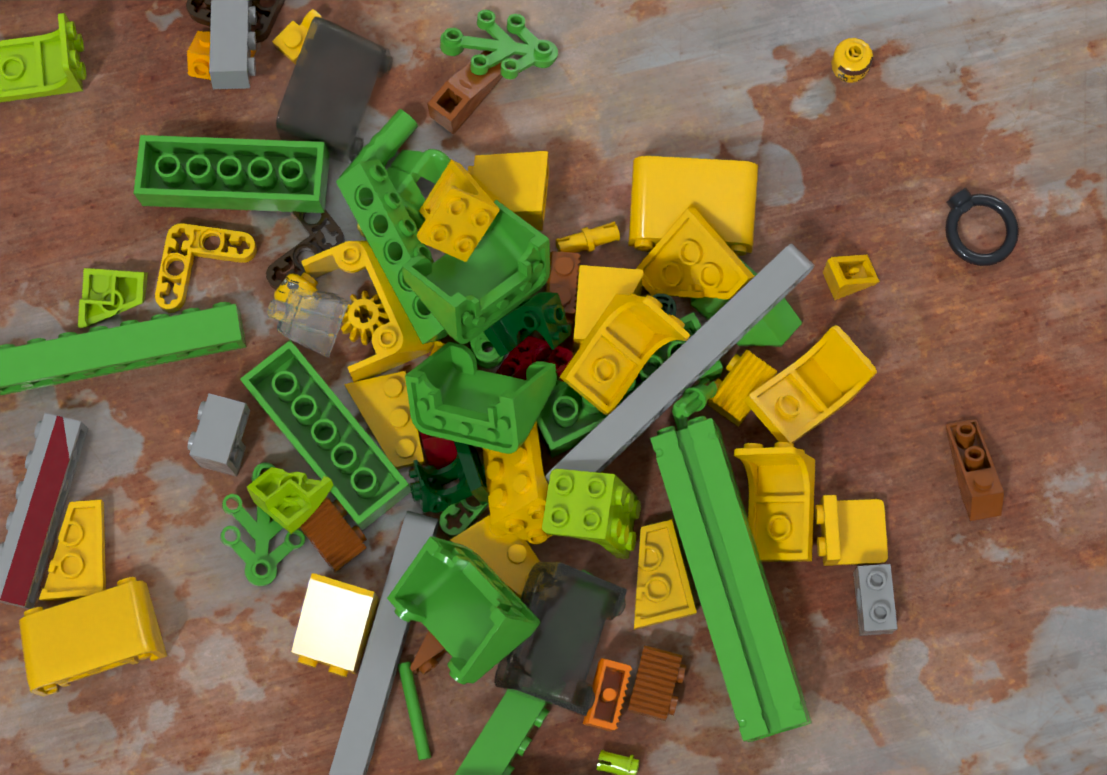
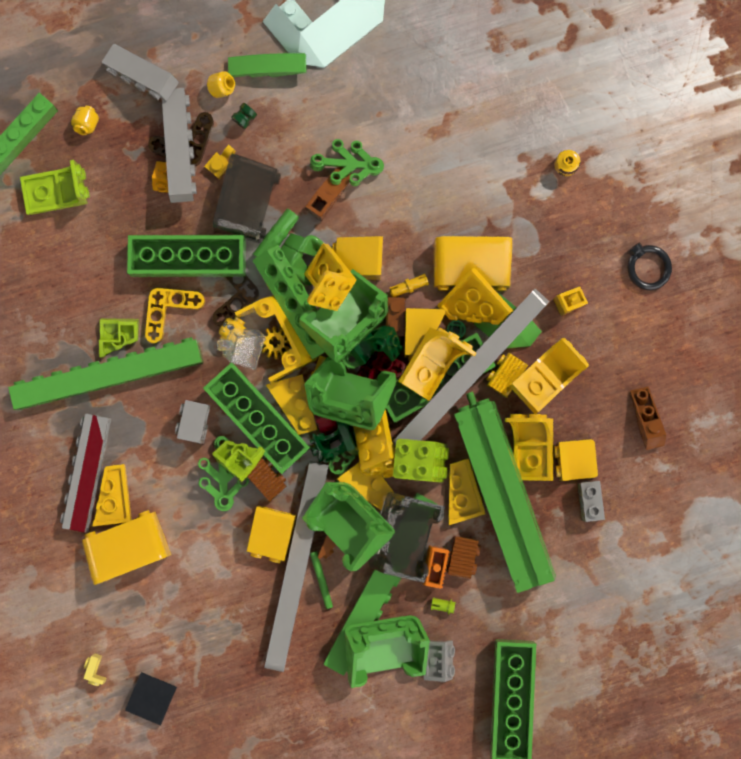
camera: 10 degrees left, 10 degrees up
bright green axle [673,378,717,419] -> none

